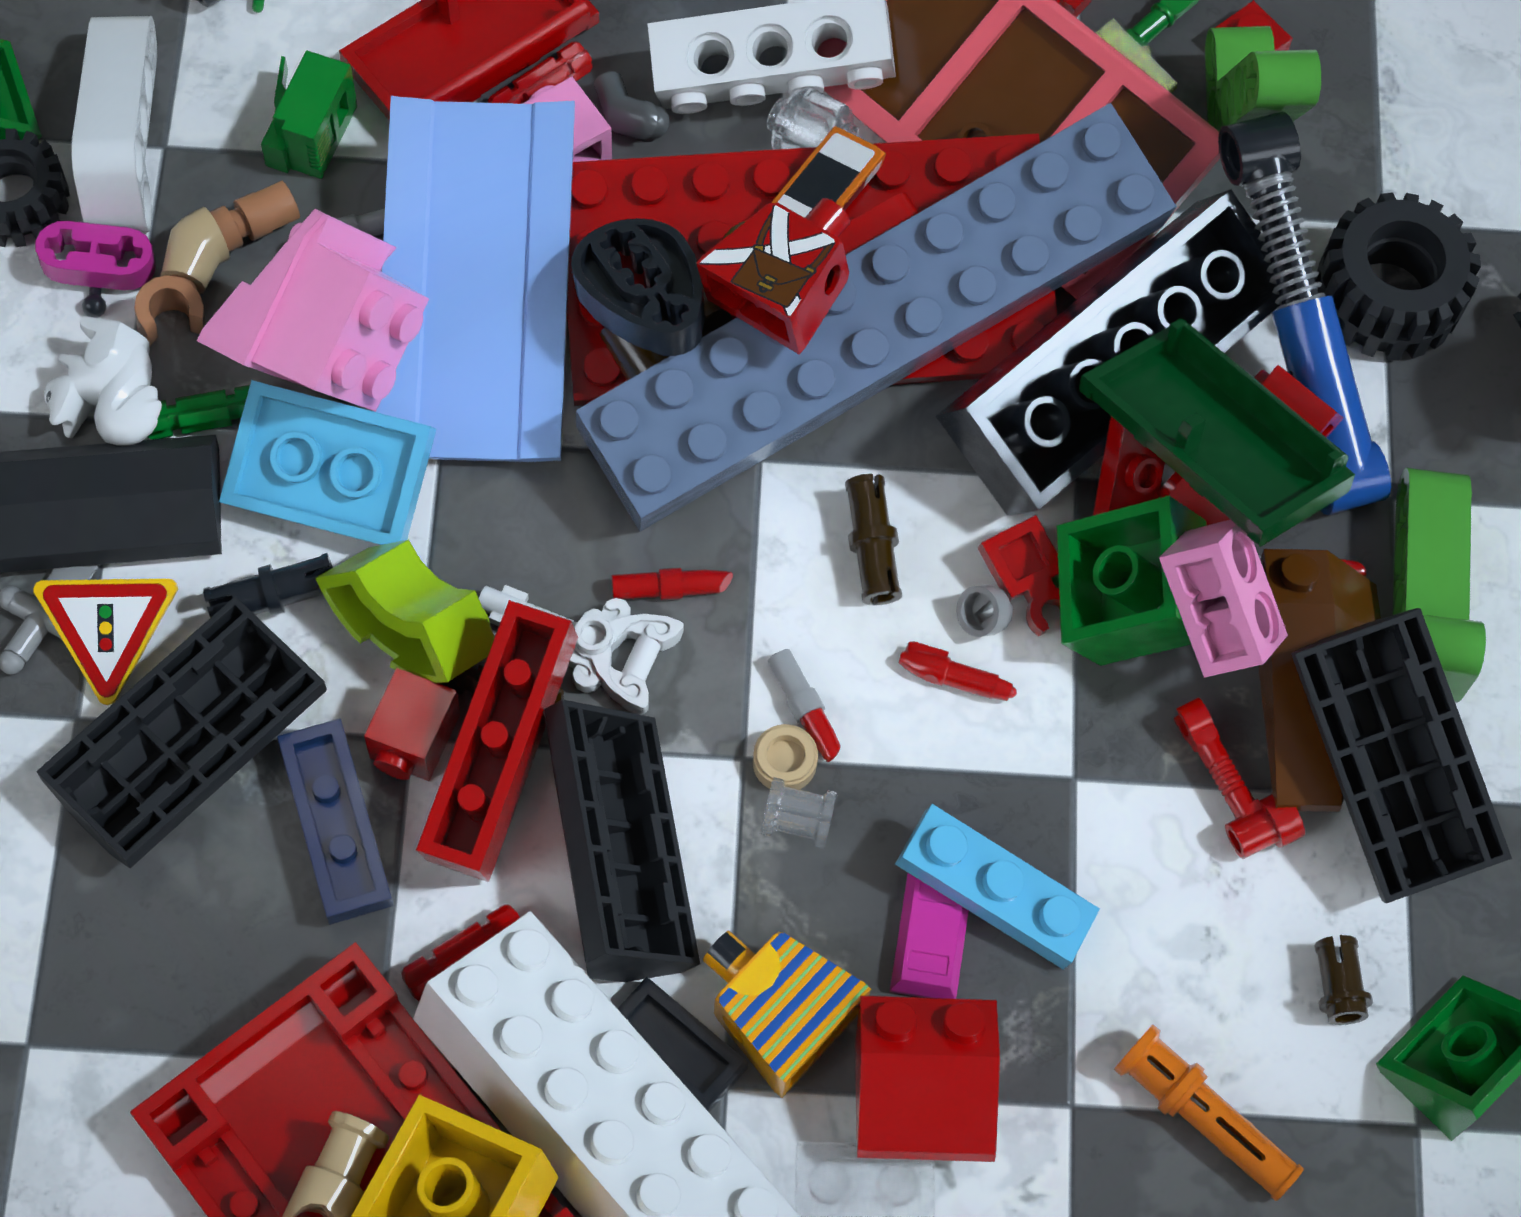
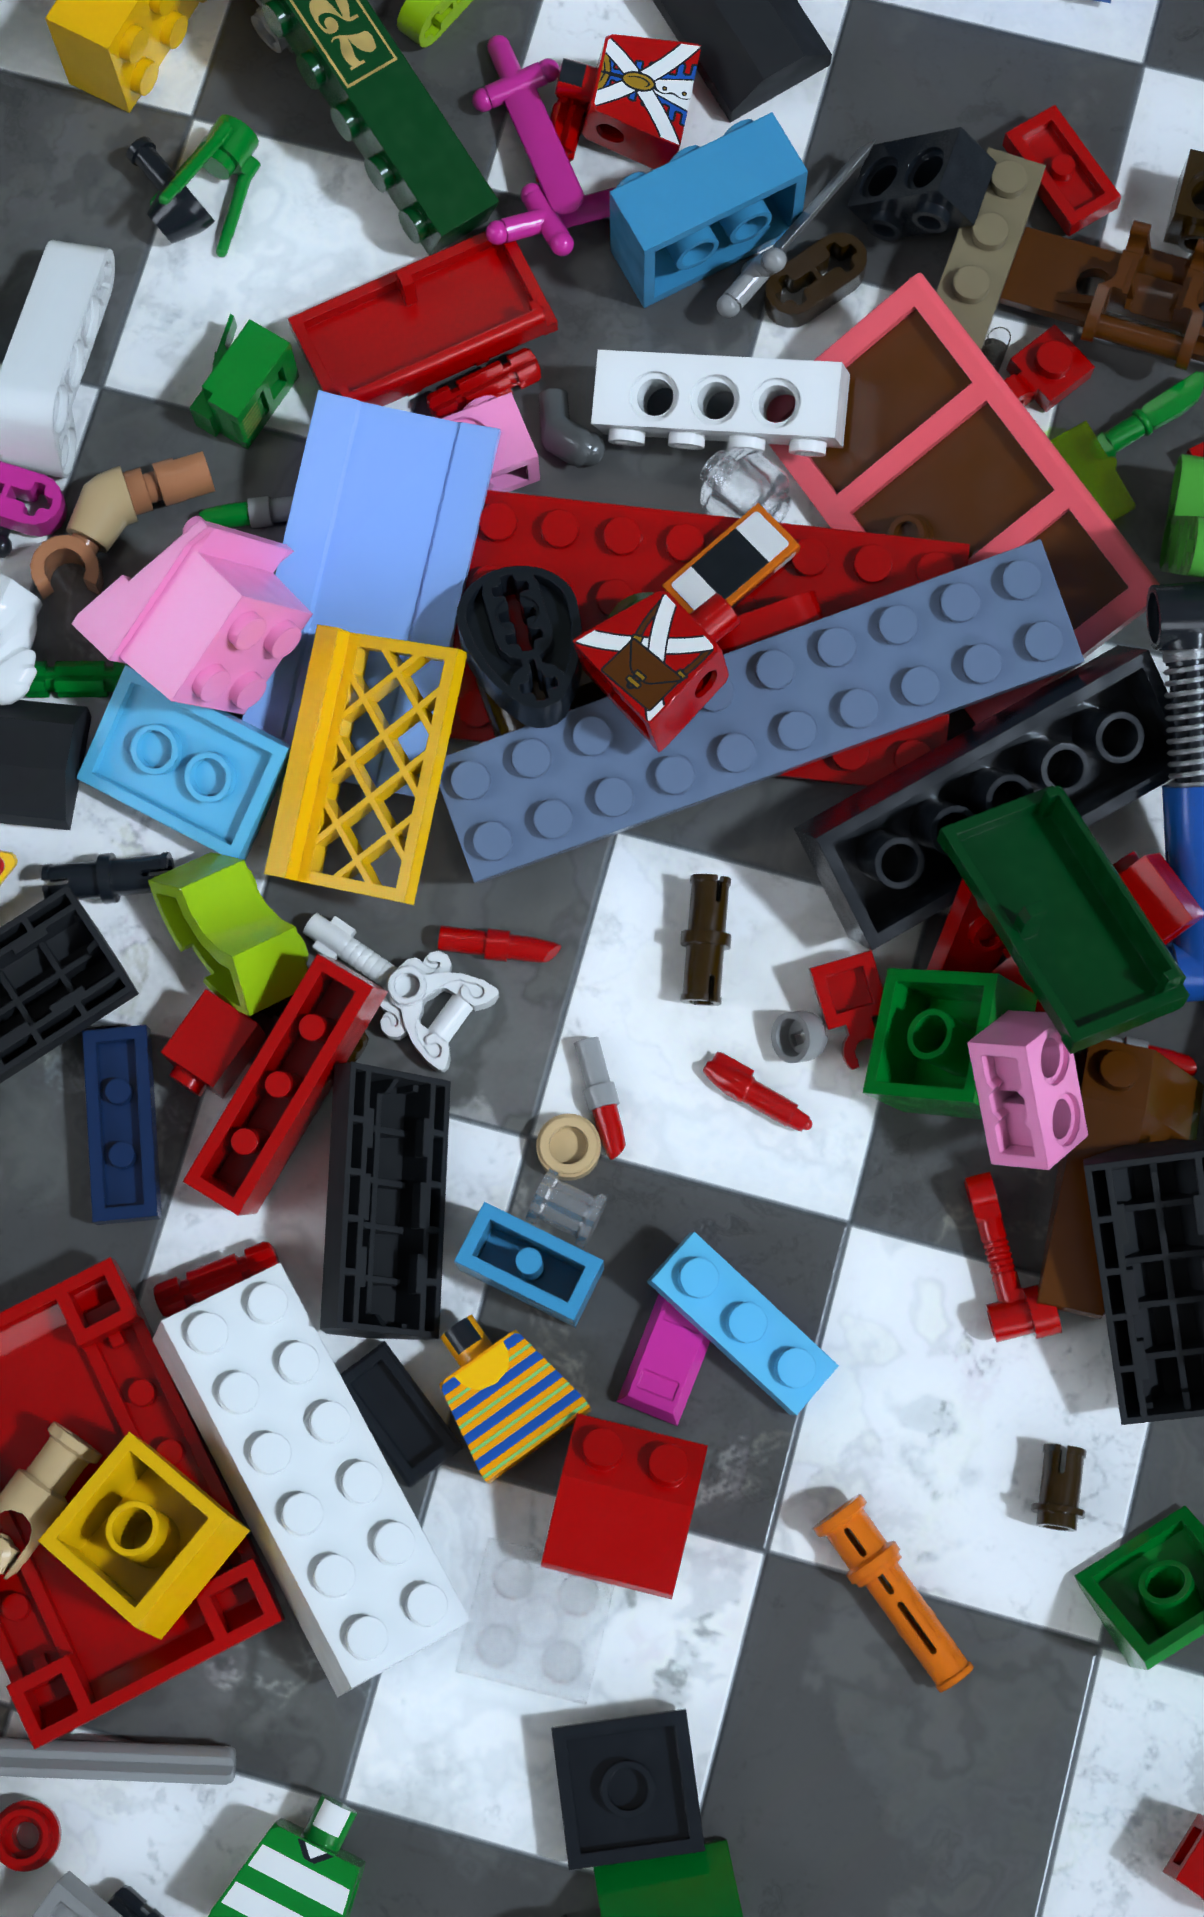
camera: 20 degrees right, 10 degrees up
none -> yellow fence [264,624,468,905]
none -> dark azure brick [454,1202,604,1328]

